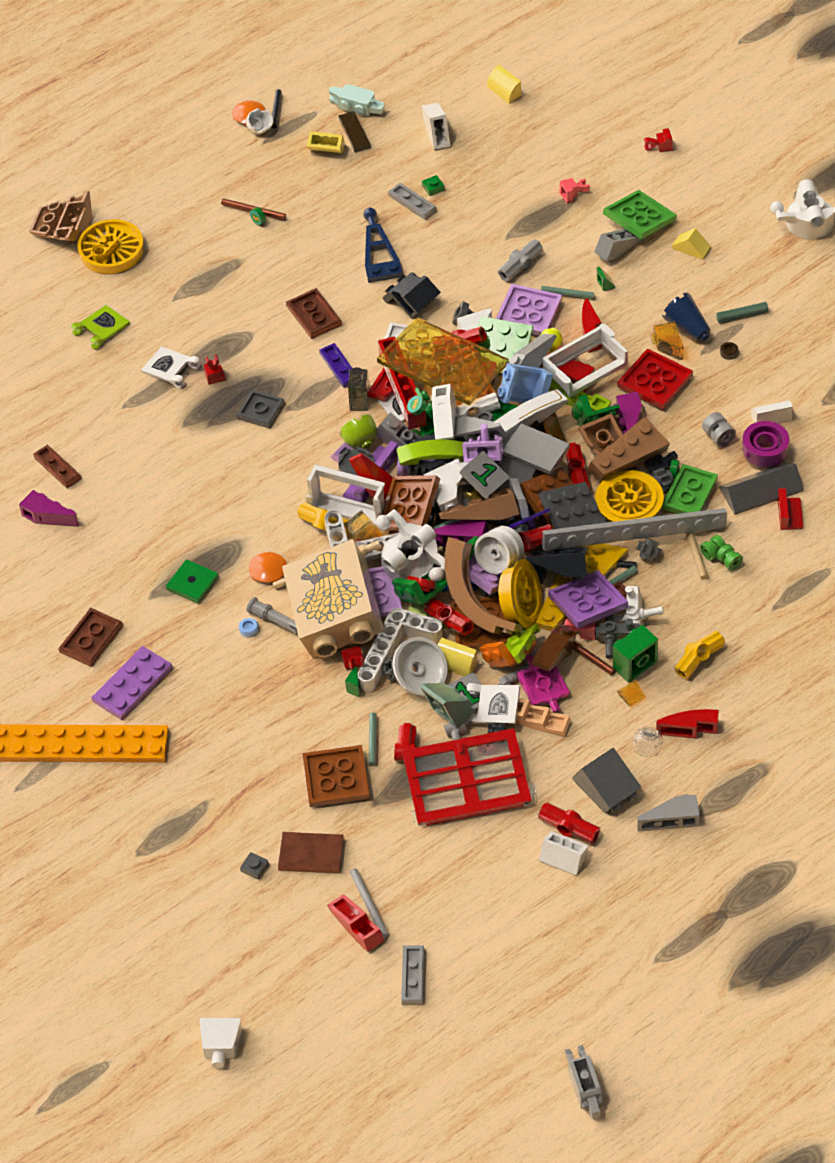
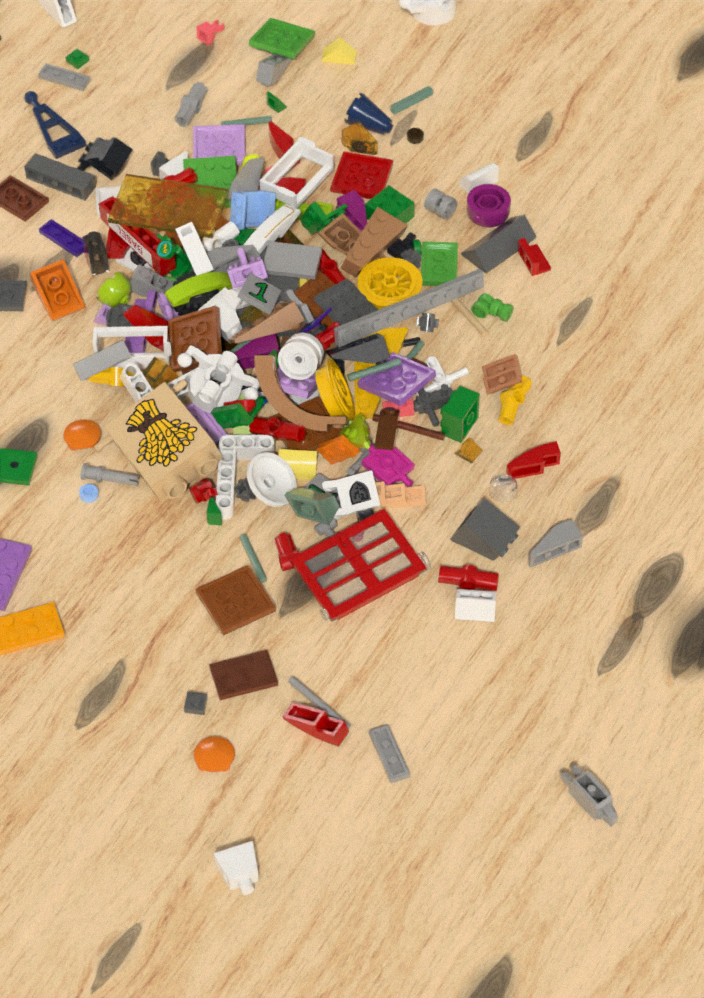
camera: 25 degrees left, 0 degrees up
none -> dark grey brick [24,153,96,201]
none -> orange slope [30,259,85,321]
none -> light grey tile [73,340,131,381]
none -> orange dish [194,736,235,772]
none -> sand green bar [347,358,402,382]
none -> green brick [365,185,415,224]
none -> nougat slope [482,354,522,395]

